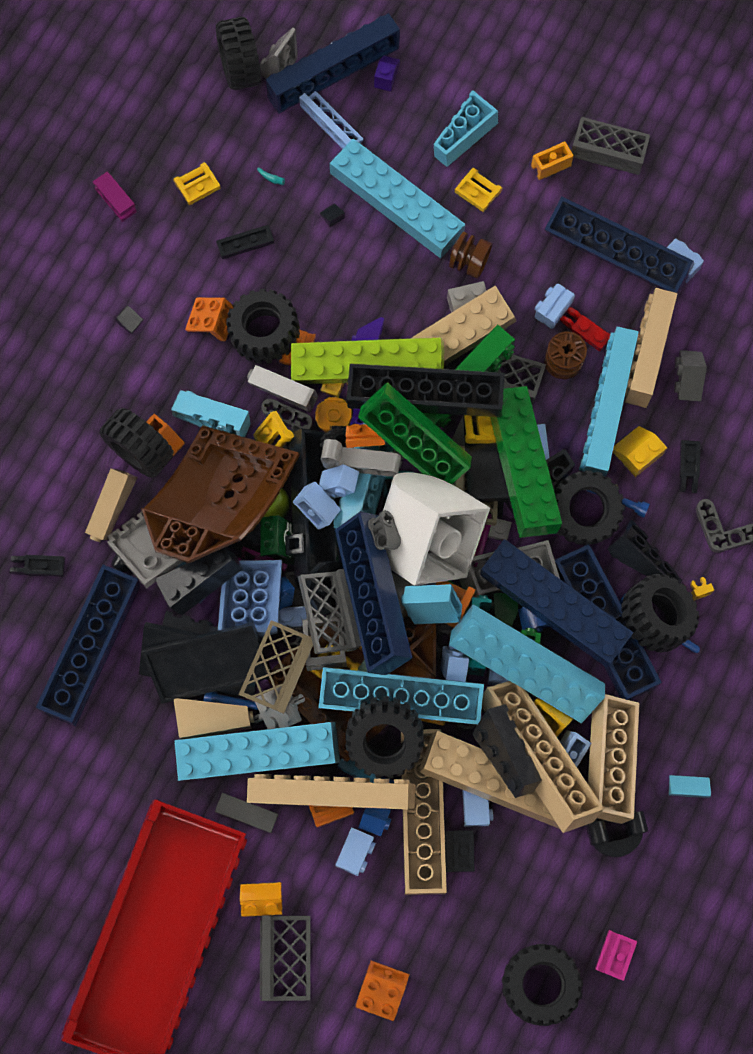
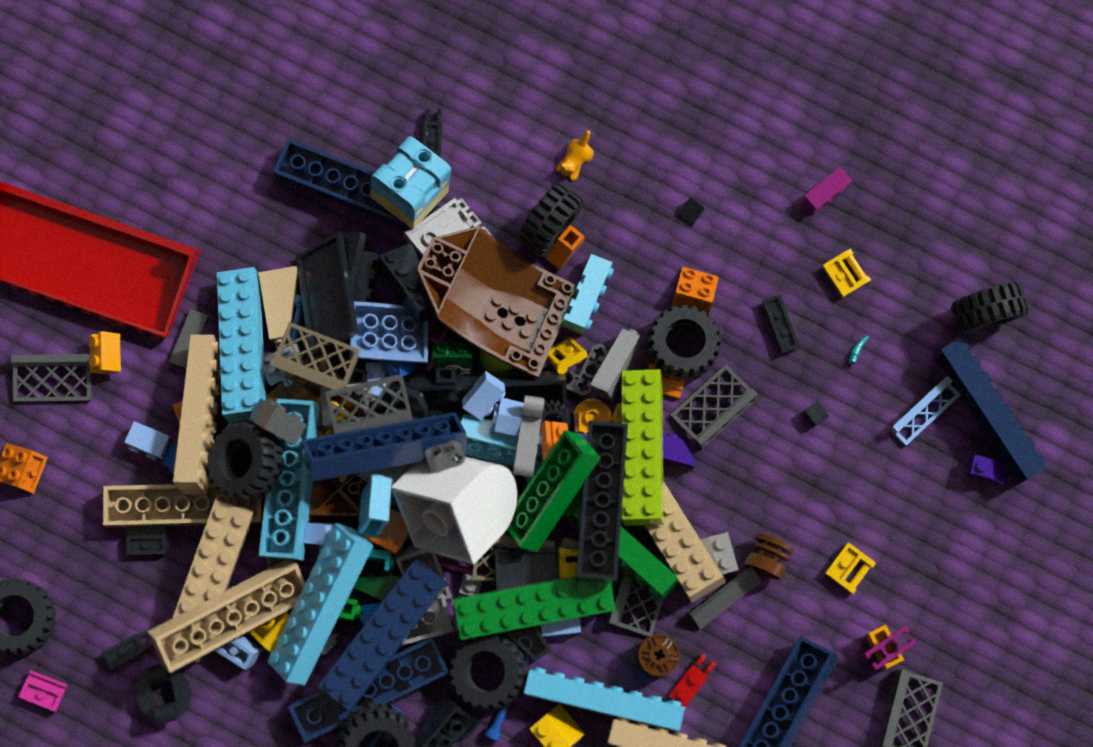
camera: 85 degrees right, 5 degrees up
tan slope [85,468,137,542] -> none
light grey slope [260,28,298,78] -> none
medium azure brick [330,138,465,259] -> none
medium azure wedge [434,90,498,167] -> none
light blue brick [462,790,493,827] -> none
black wedge [472,704,542,798] -> none
light blue brick [534,284,575,329] -> none
tan brick [588,694,639,824] -> none
none -> black hinge [102,627,154,670]
none -> dark grey brick [248,398,306,445]
none -> medium azure piece [370,136,451,230]
none -> light orange animal [556,131,594,181]
none -> dark grey fence [670,364,758,450]
none -> dark grey tile [689,566,761,629]
none -> magenta piece [862,626,917,671]

